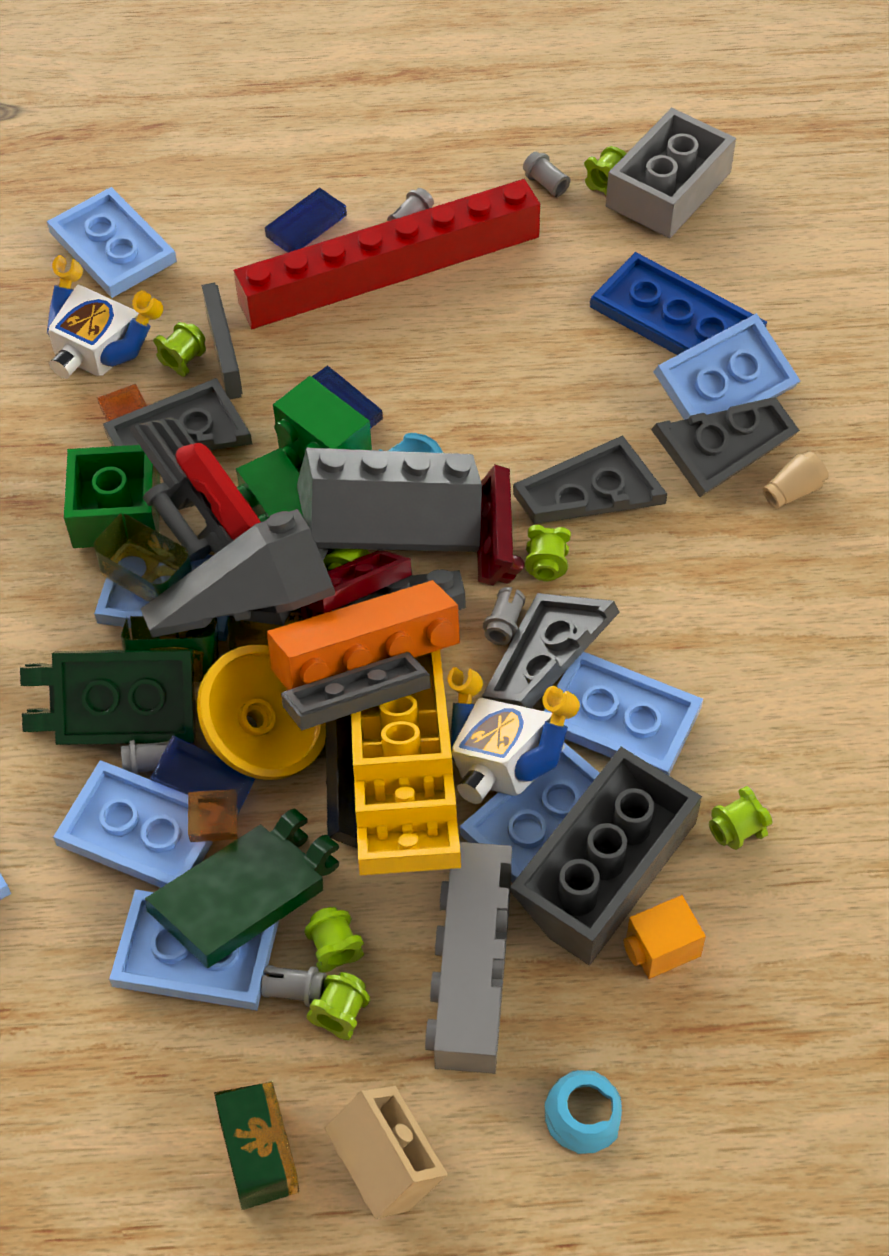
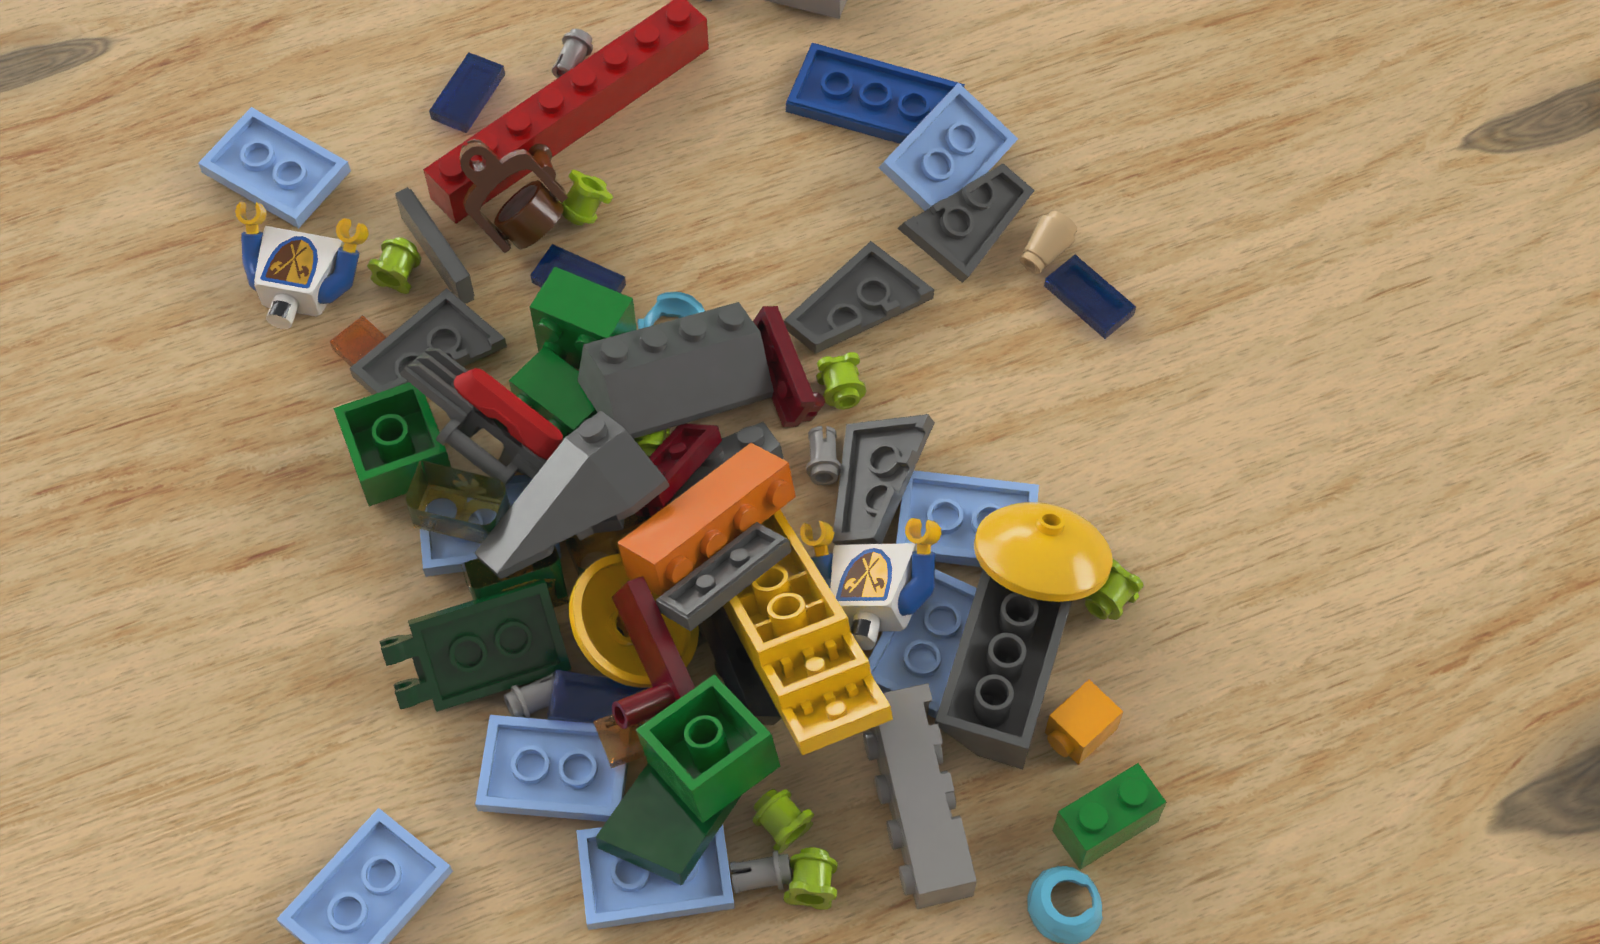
camera: 20 degrees left, 5 degrees up
none -> reddish brown piece [459,139,568,253]
none -> lime brick [562,170,613,226]
none -> dark red piece [612,576,695,729]
none -> green brick [636,674,781,823]
none -> yellow dish [974,502,1113,602]
none -> clear blue tile [1044,254,1136,339]
none -> green brick [1052,763,1167,870]

